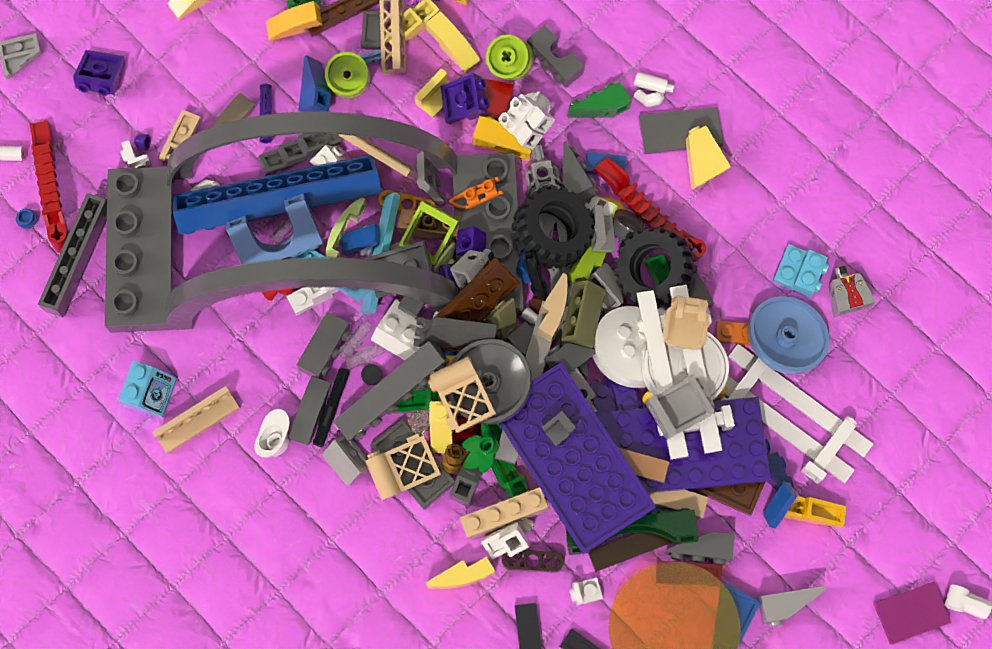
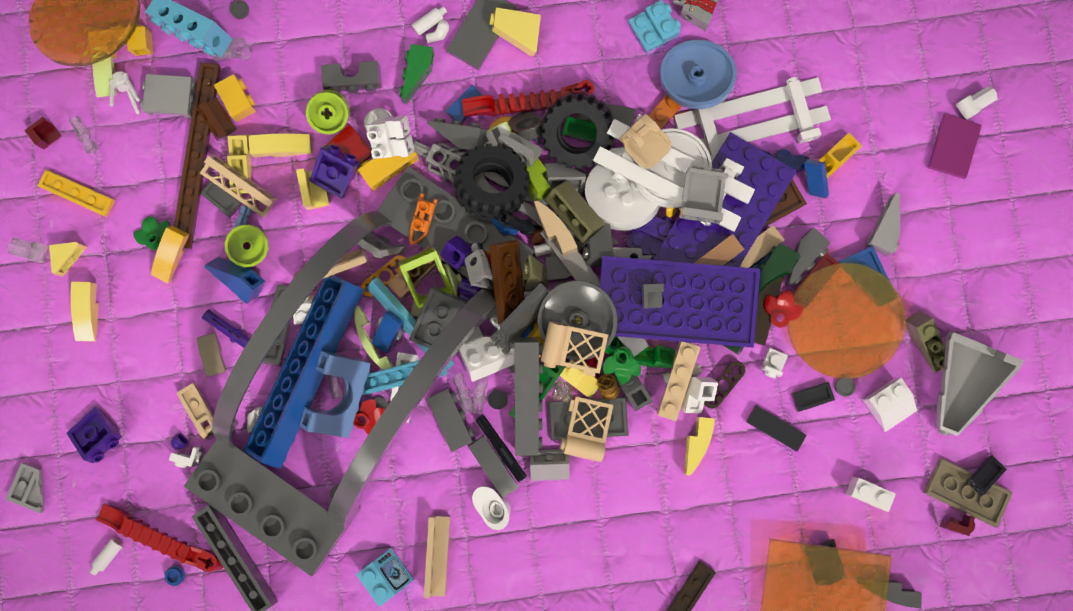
camera: 45 degrees left, 10 degrees up
none -> red plate [764,290,803,328]

